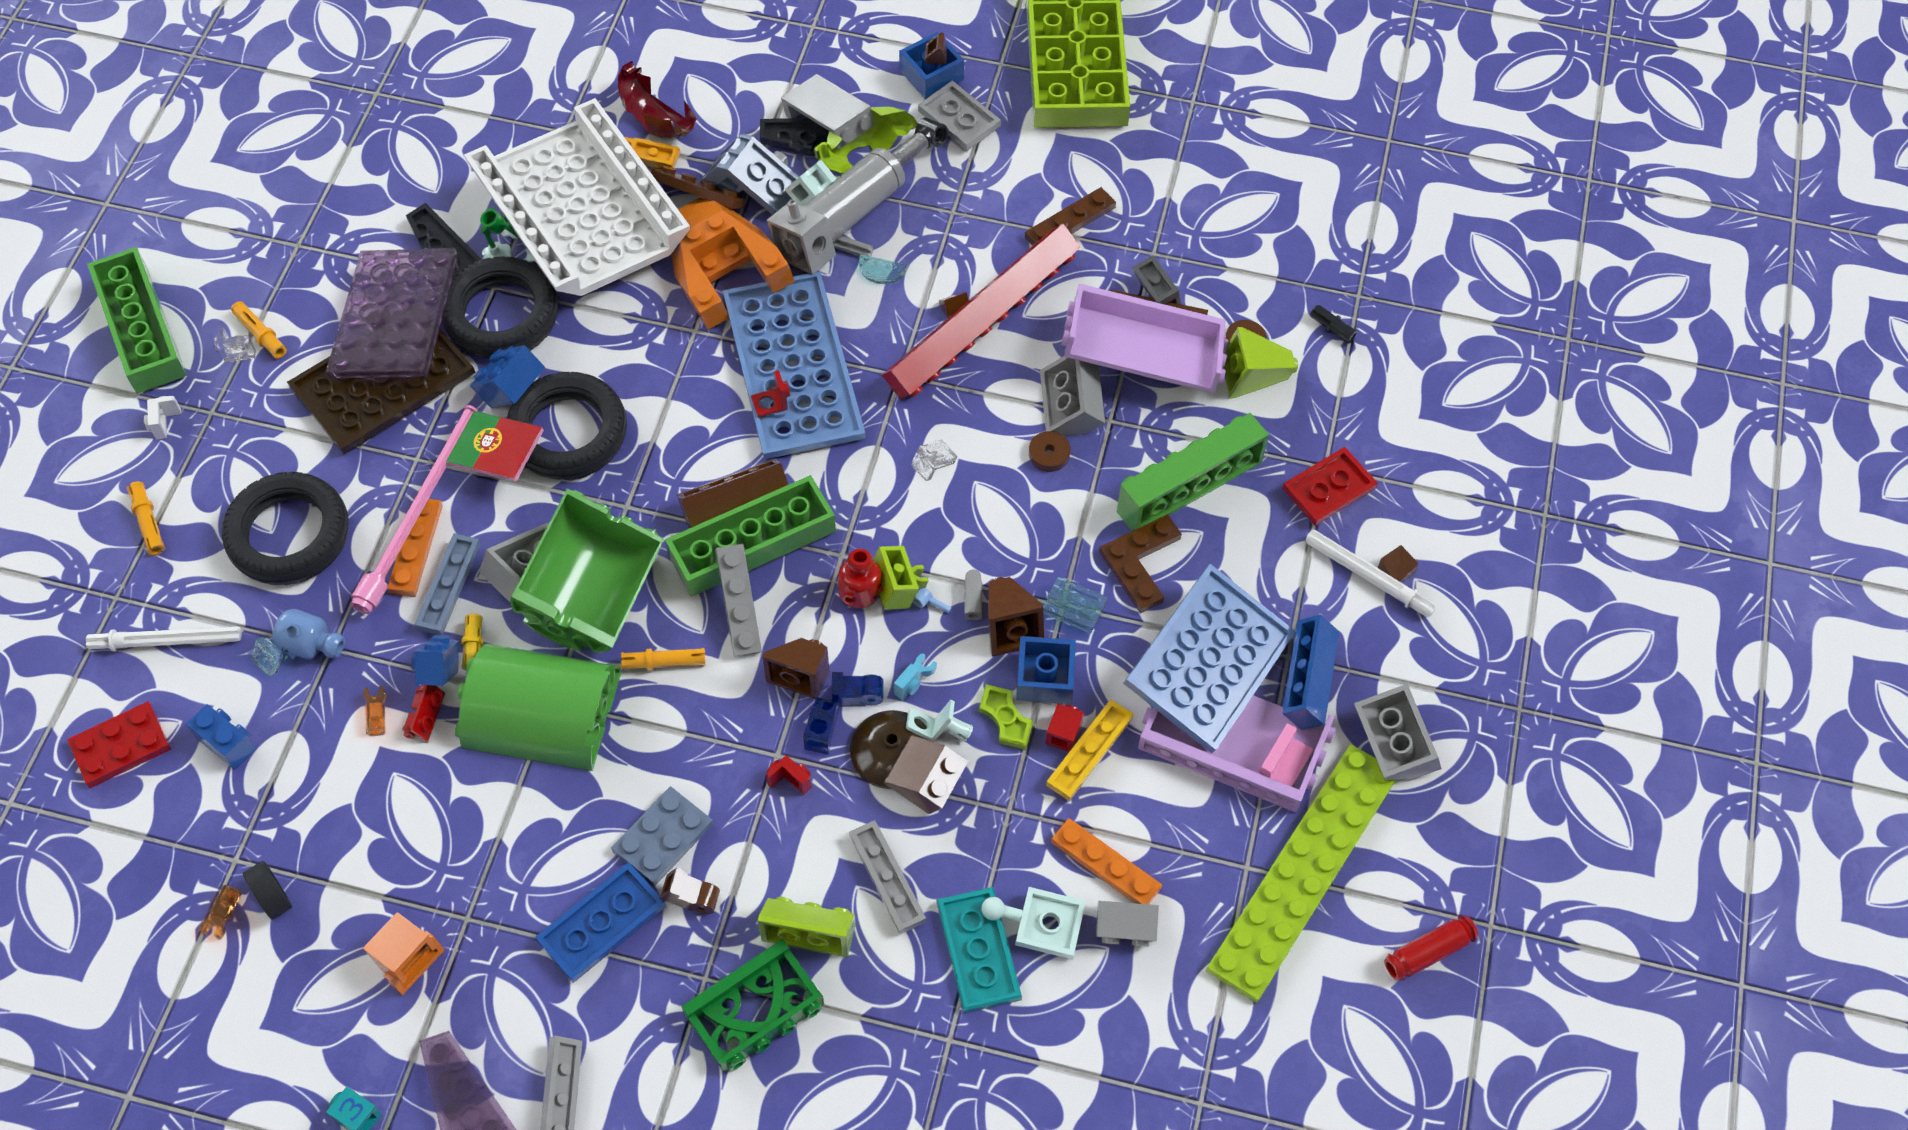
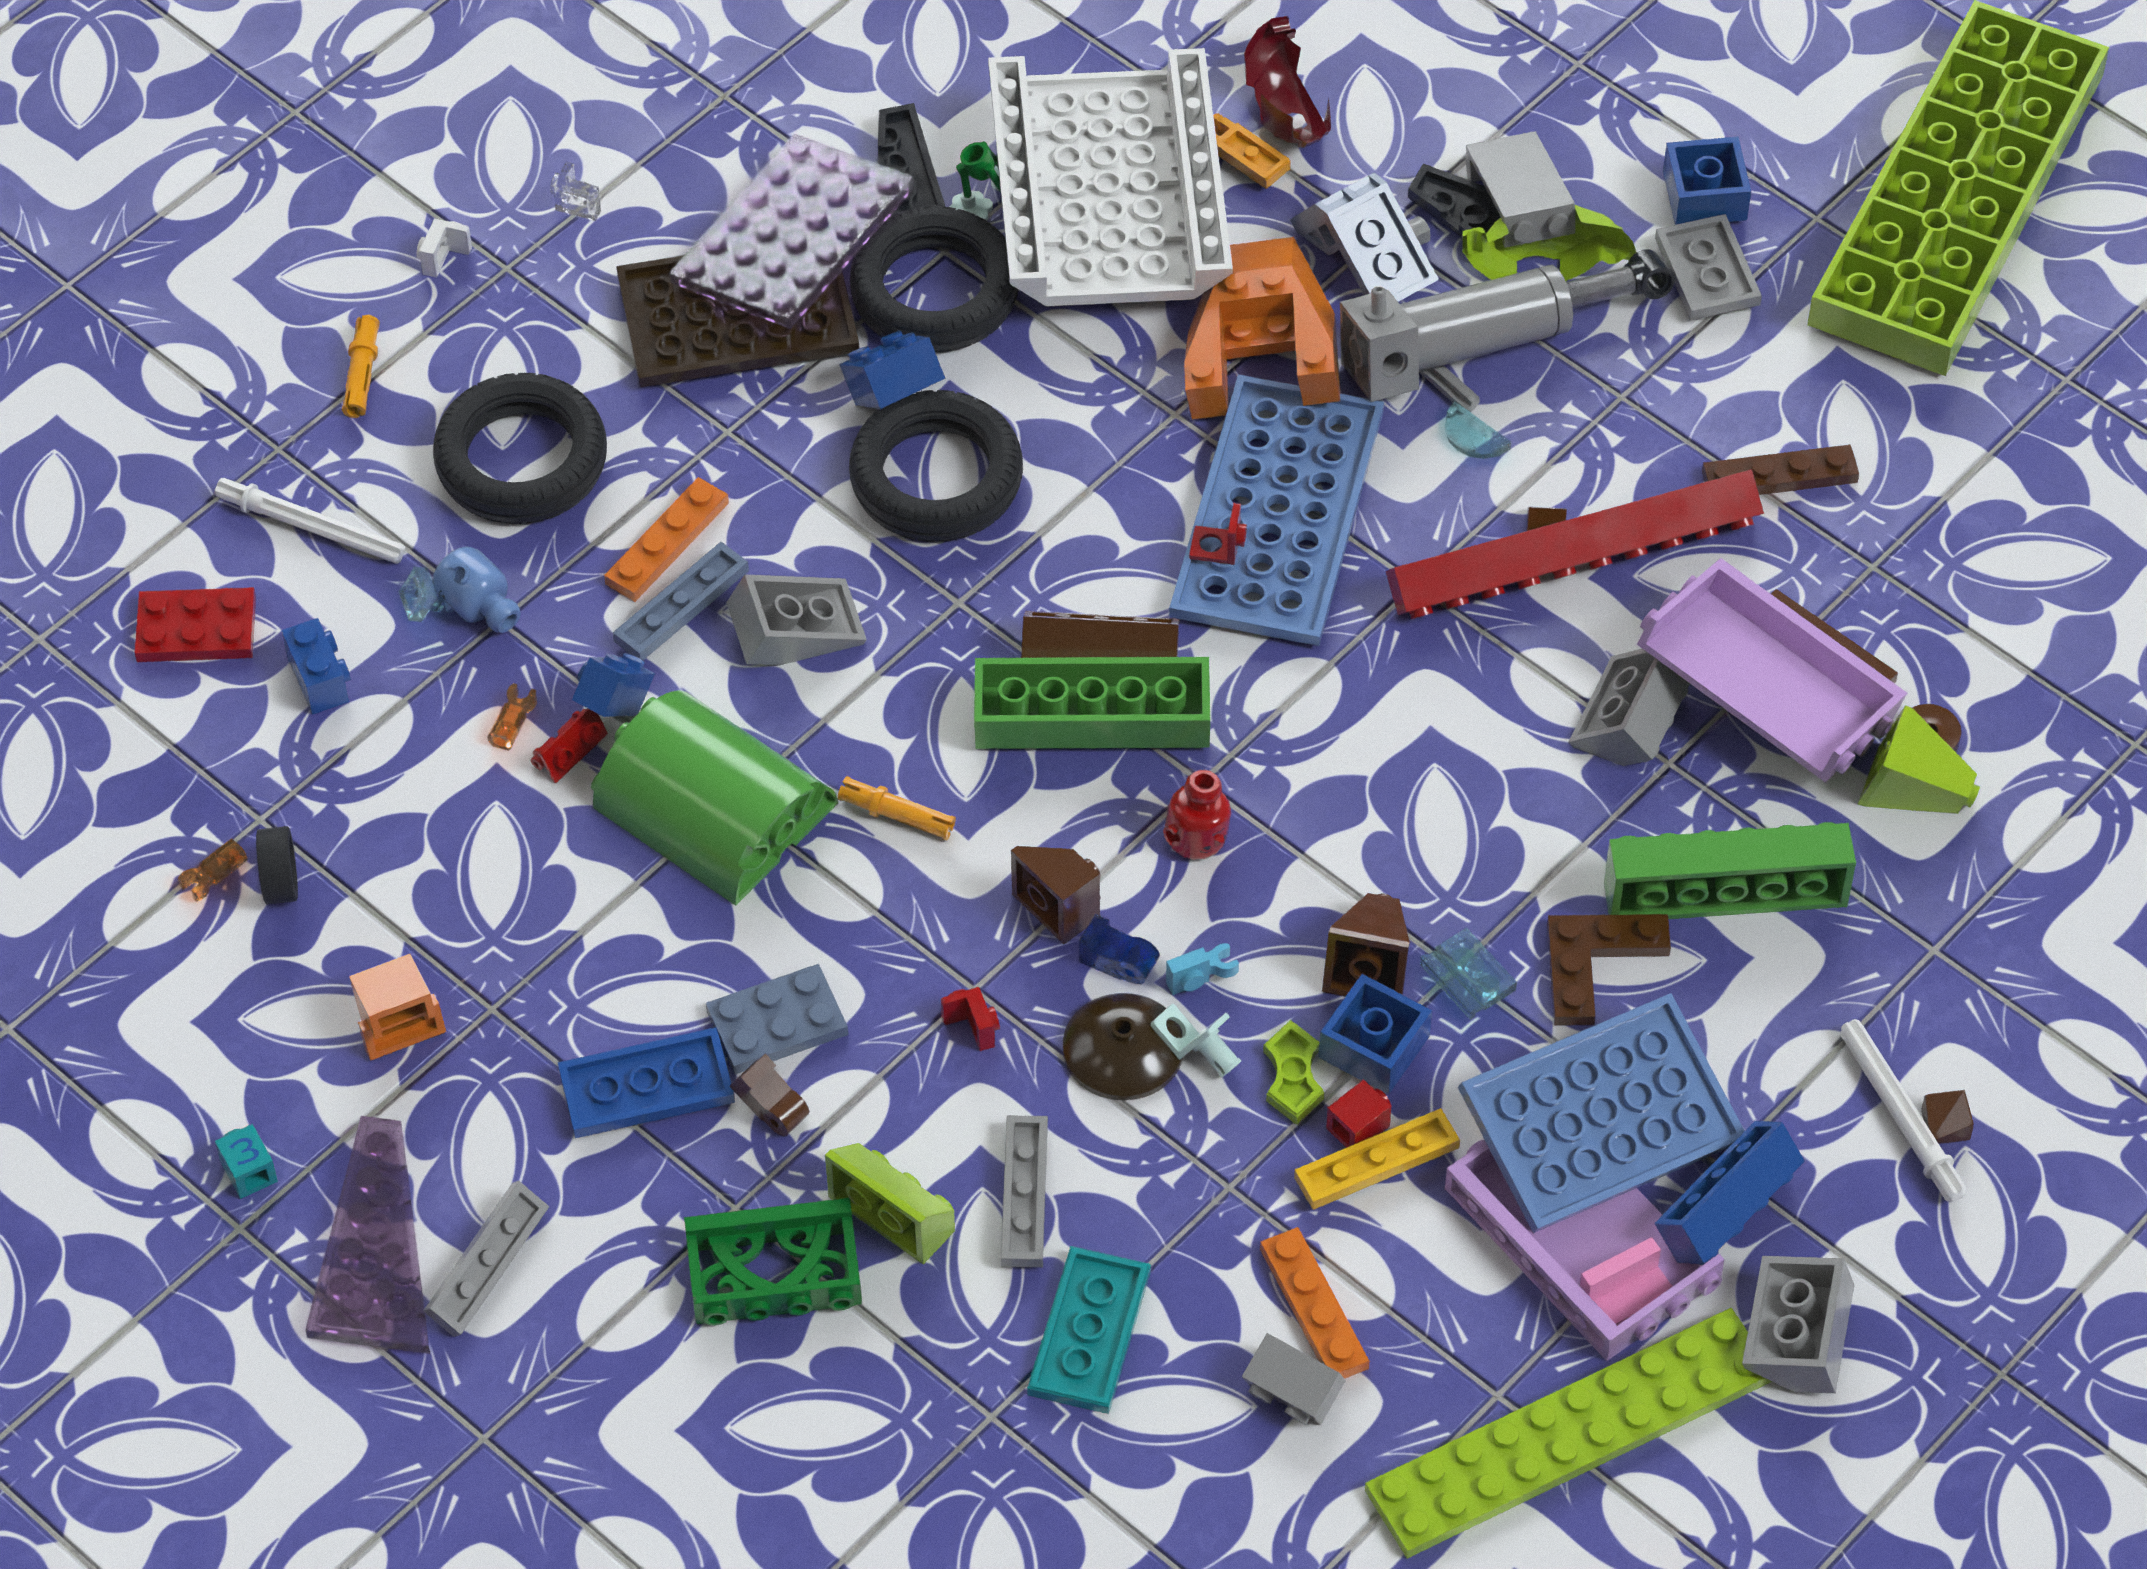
camera: 30 degrees right, 5 degrees down
bright green brick [87,247,187,394] -> none
light orange pin [231,301,287,359] -> none
flag [350,405,544,614] -> none
yellow pin [461,614,484,670] -> none
bright green cylinder [510,488,664,653] -> none
reddish brown plate [651,166,746,209] -> none
light grey plate [715,544,762,657] -> none
light aqua brick [785,160,836,206] -> none
clear blue leg [803,697,839,755] -> none
lime brick [873,546,929,610] -> none
slope [883,735,968,814] -> none
clear bracket [911,439,958,481] -> none
light blue hand [913,588,951,613] -> none
reddish brown slope [925,32,947,64] -> none
light grey bar [965,569,982,621] -> none
light aqua plate [981,887,1086,960] -> none
reddish brown piece [1029,431,1071,472] -> none
dark grey panel [1132,255,1181,304] -> none
red plate [1282,447,1378,526] -> none
black axle [1310,305,1358,344] -> none

